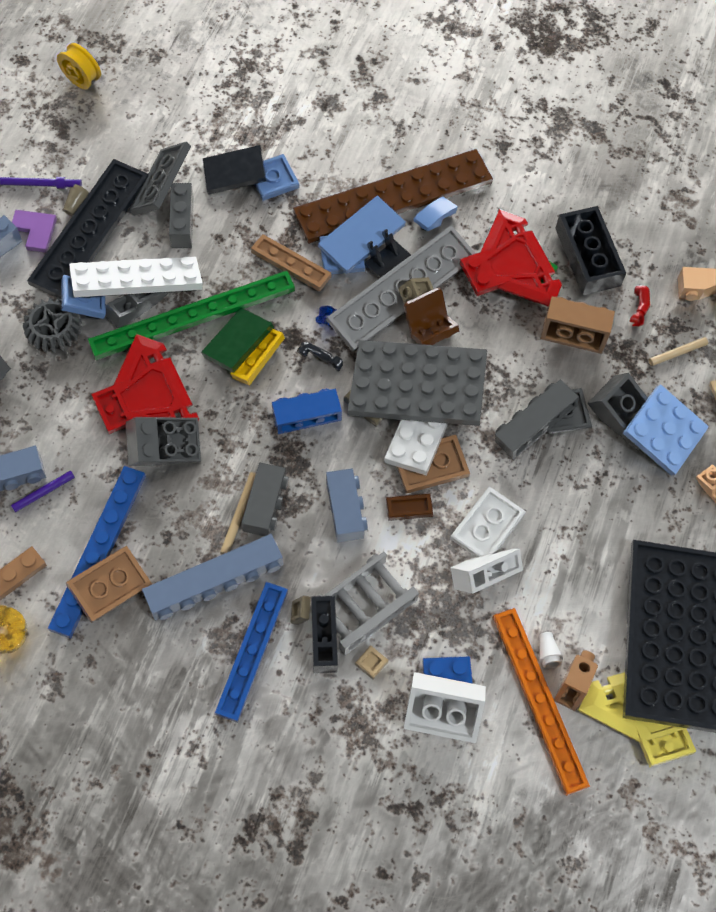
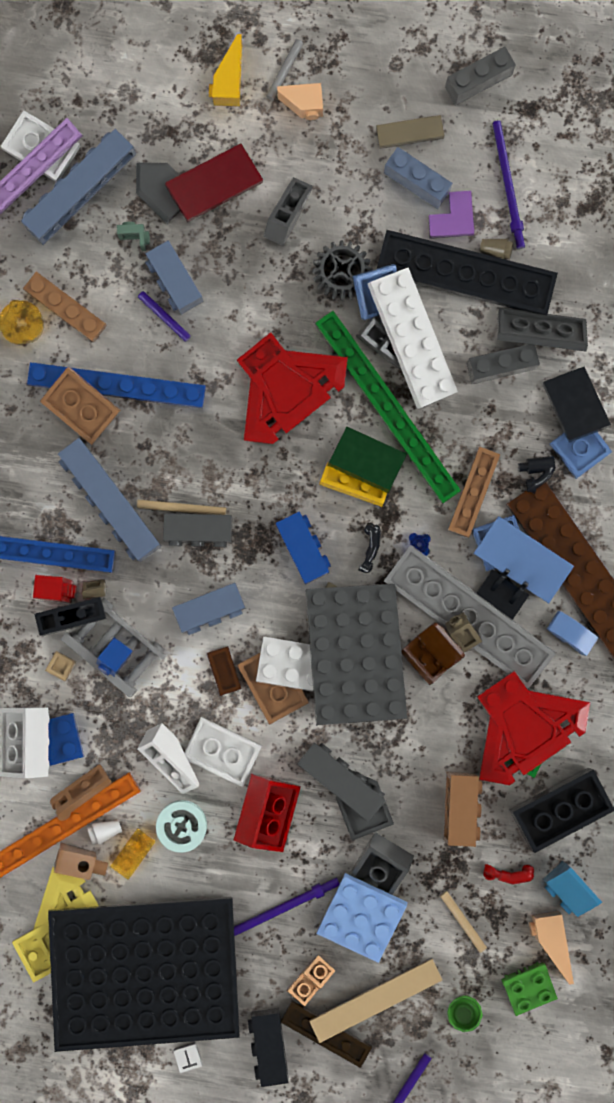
camera: 80 degrees right, 20 degrees up
dark grey slope [126,417,201,466] -> none
none -> red brick [33,575,77,603]
none -> medium nougat plate [50,764,112,821]
none -> blue brick [96,637,132,677]
none -> clear yellow slope [110,828,156,880]
none -> light aqua wheel [156,800,207,853]
none -> red slope [233,774,301,852]
none -> dark purple bar [234,877,340,937]
none -> black plant [518,456,556,494]
none -> dark azure slope [543,861,602,917]

